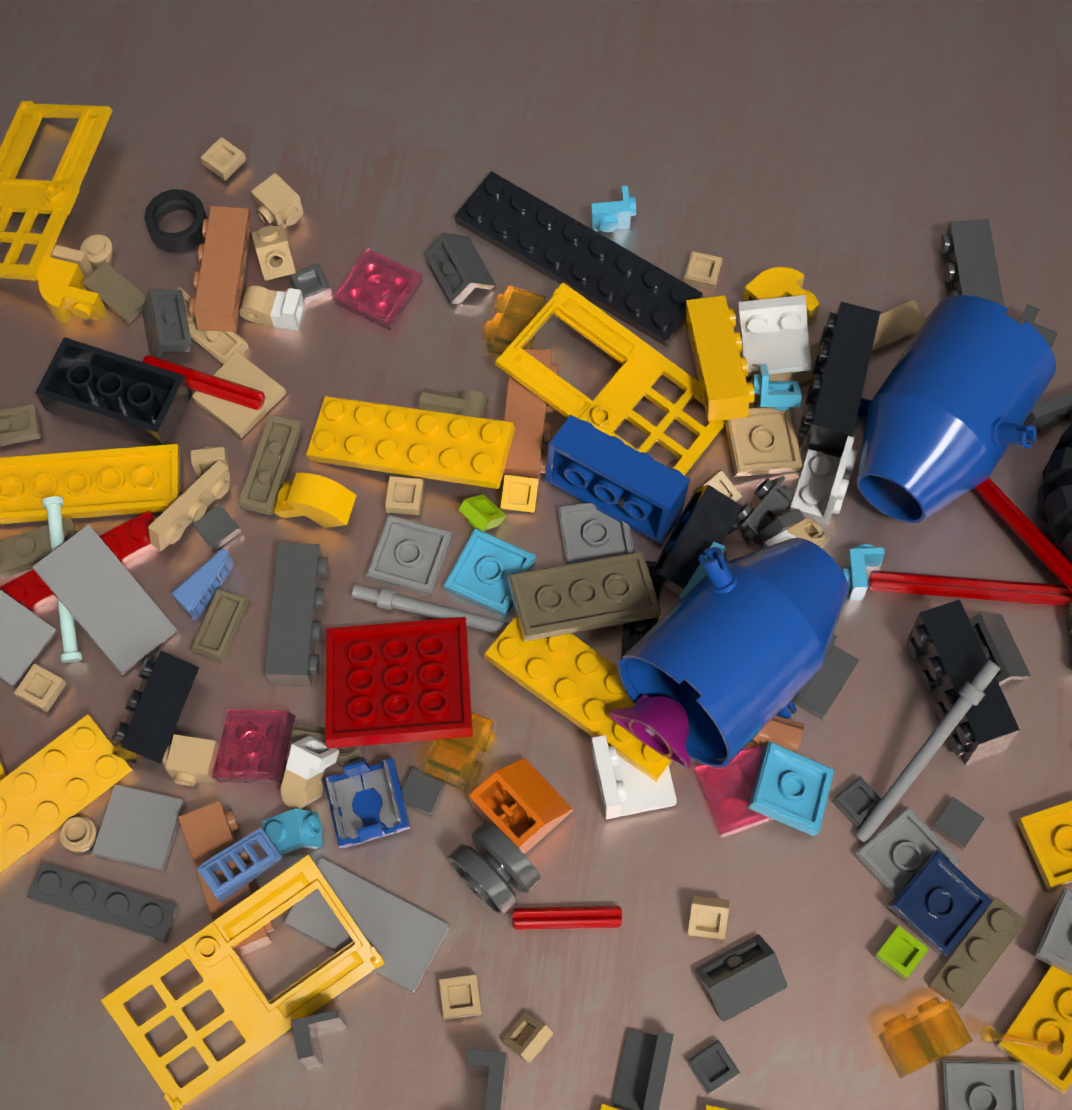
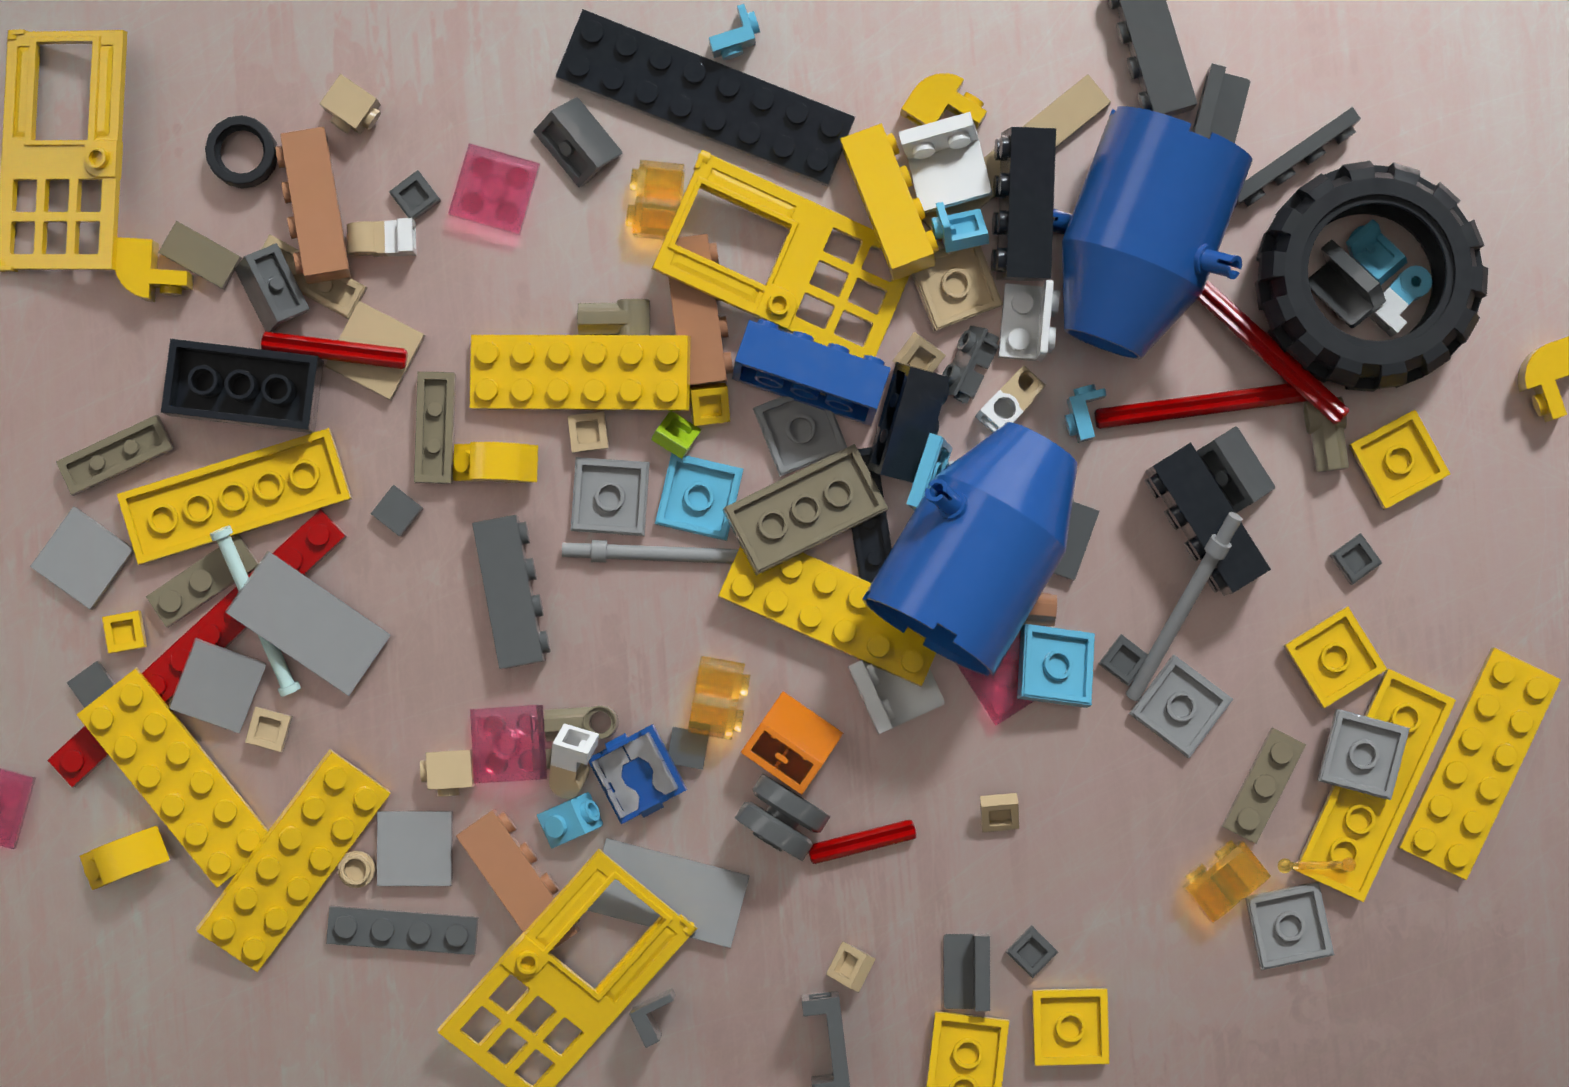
camera: 15 degrees left, 20 degrees up
tan tile [51,245,93,278] -> none
tan plate [80,234,113,266] -> none
black brick [111,650,199,771] -> none
tan plate [148,460,230,551] -> none
medium blue slope [171,548,234,622] -> none
dark tan tile [190,588,251,664] -> none
tan plate [191,446,231,479] -> none
medium blue slope [196,828,283,903] -> none
tan plate [200,137,246,181] -> none
tan brick [252,224,296,281] -> none
red plate [325,617,473,749] -> none
tan plate [439,974,482,1020] -> none
magenta hat [610,694,691,769] -> none
tan tile [684,251,723,291] -> none
dark grey panel [694,934,787,1021] -> none
dark grey tile [758,508,805,544] -> none
lime plate [875,925,929,981] -> none
dark blue tile [887,850,992,957] -> none
dark grey tile [932,797,984,850] -> none

